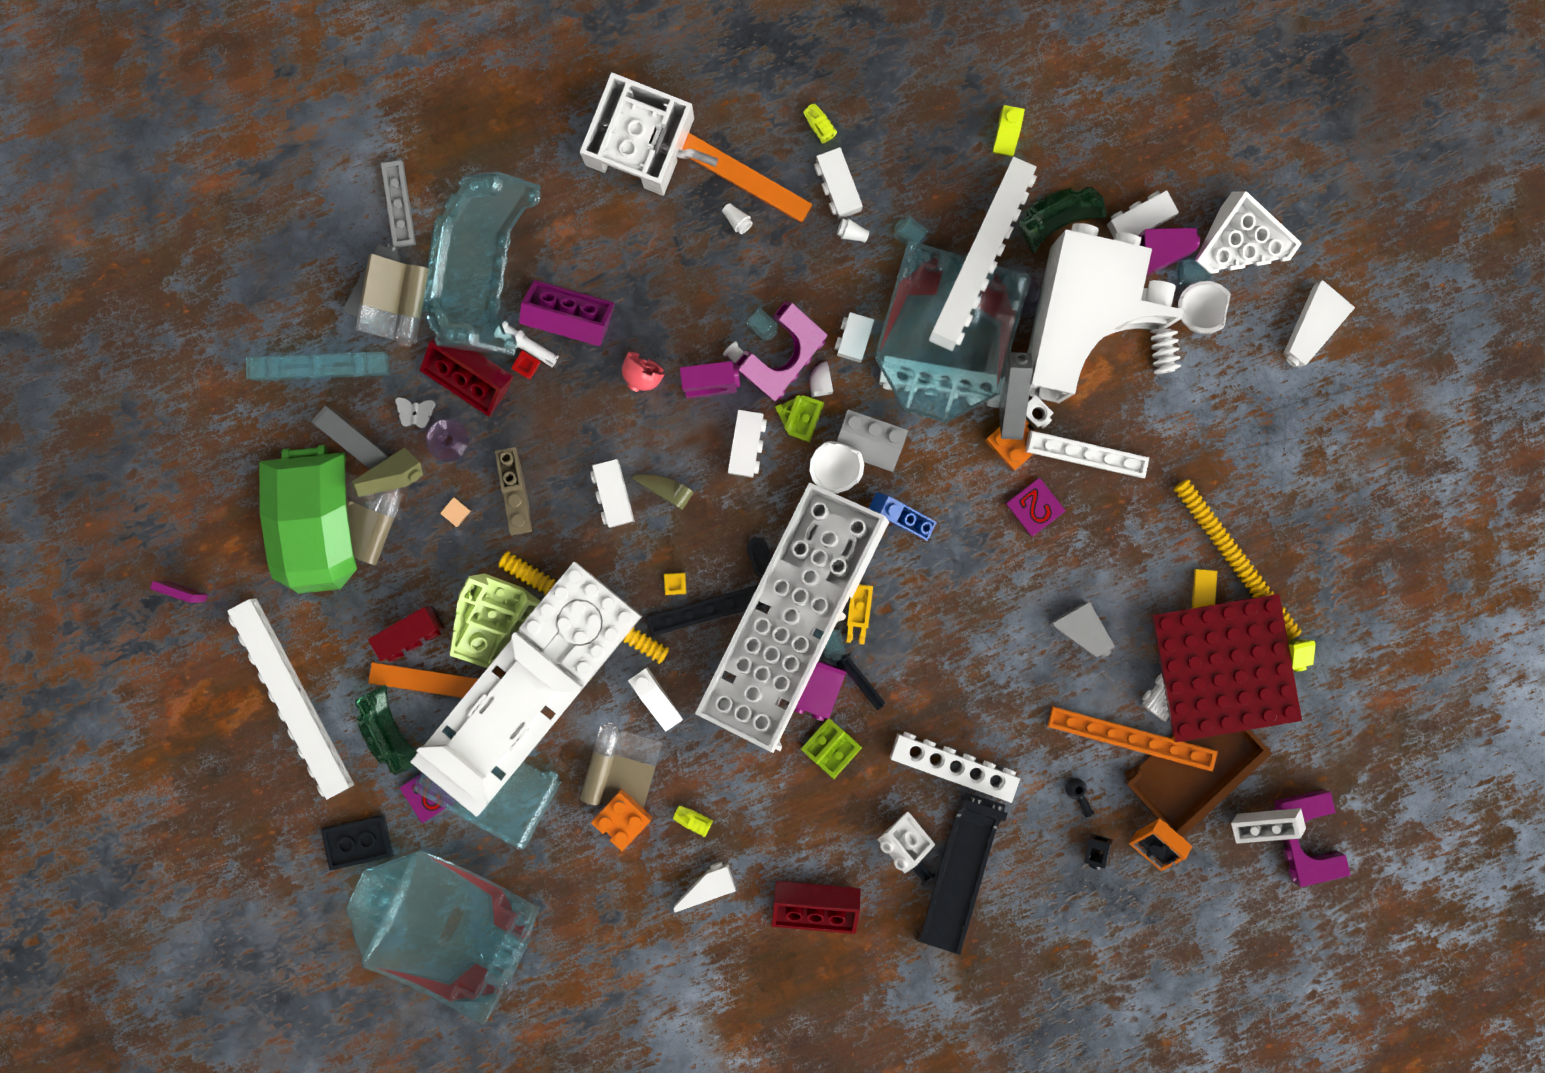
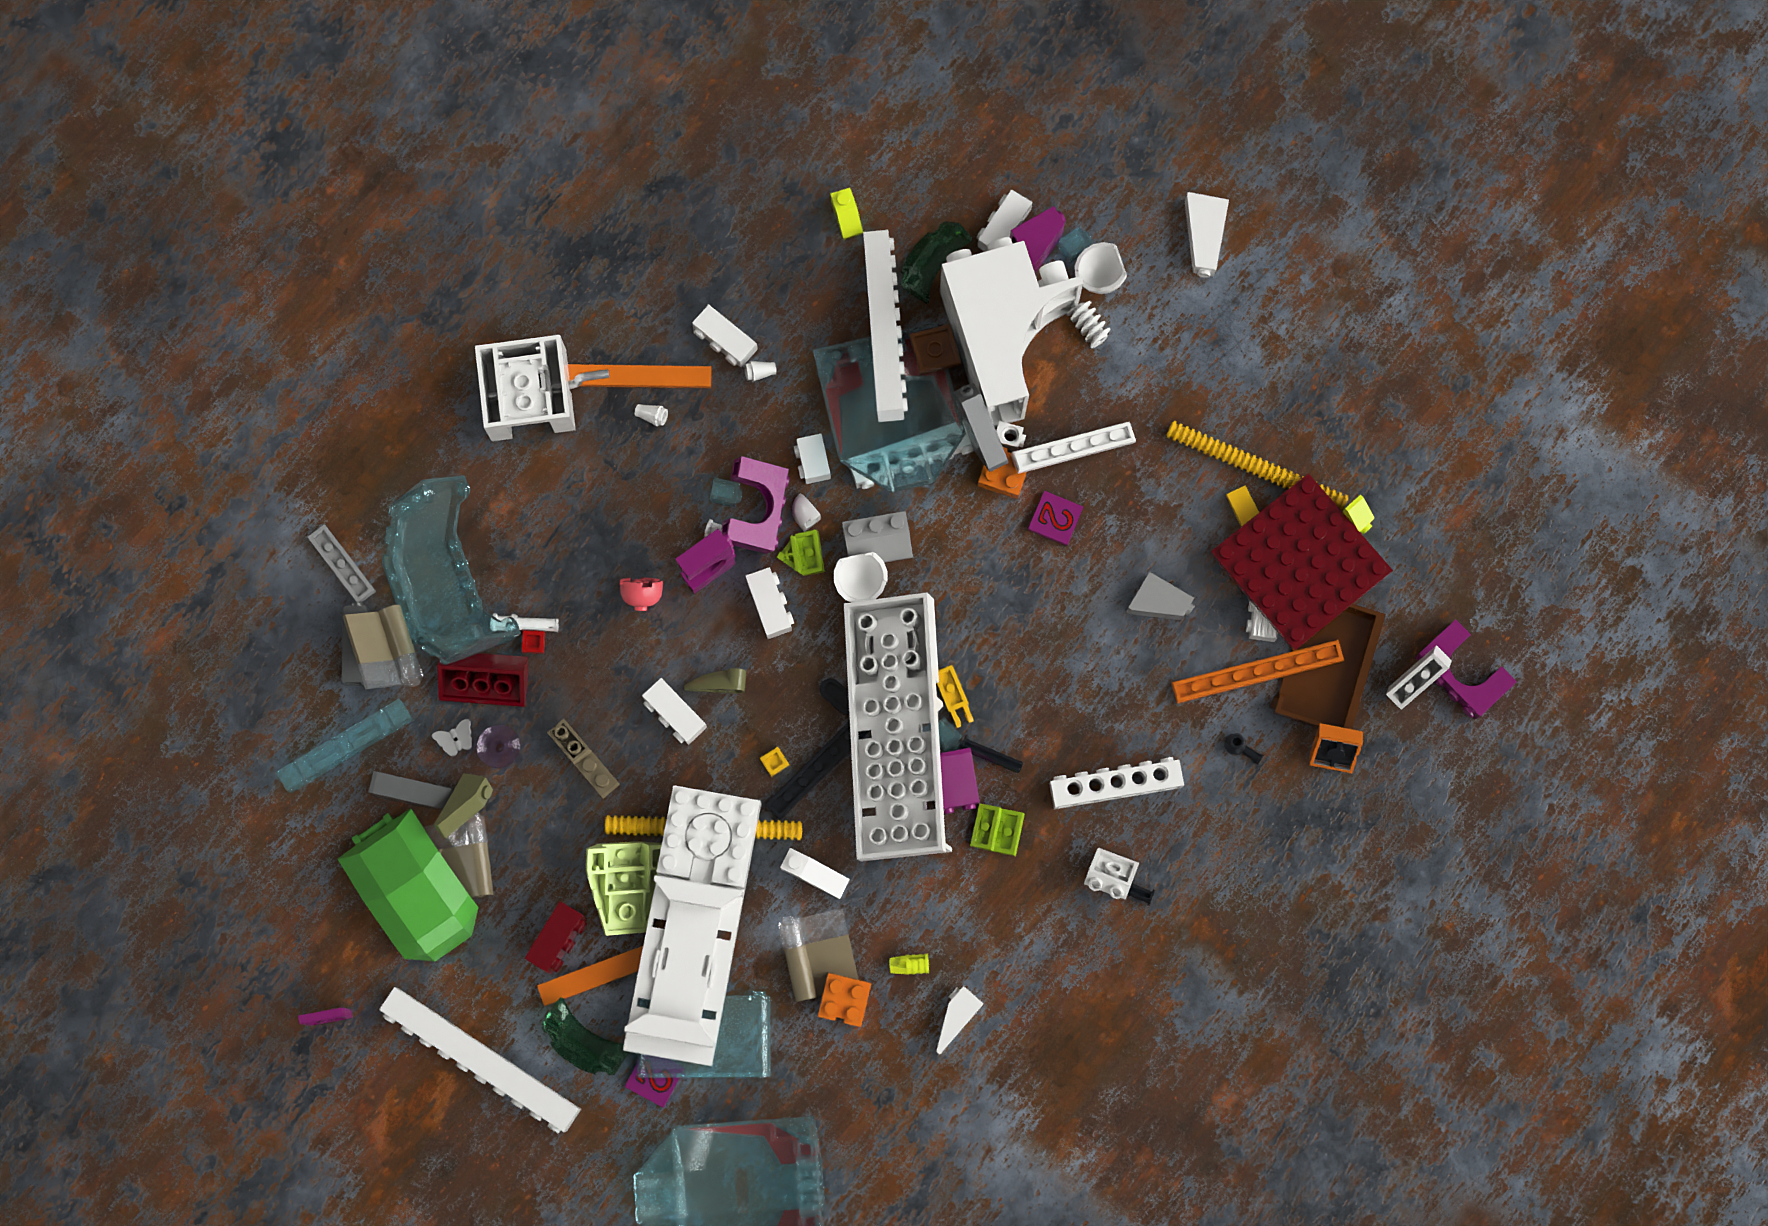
camera: 25 degrees left, 10 degrees down
black tile [321,814,394,871] -> none
light nougat tile [440,497,471,527] -> none
magenta slope [519,280,615,346] -> none
dark red slope [771,881,861,934] -> none
neon yellow hinge [803,104,837,143] -> none
blue slope [869,492,937,541] -> none
clear light blue brick [894,215,928,251] -> none
black panel [915,792,1008,955] -> none
black brick [1084,834,1113,870] -> none
white slope [1195,191,1302,274] -> none
none -> reddish brown plate [909,324,961,375]

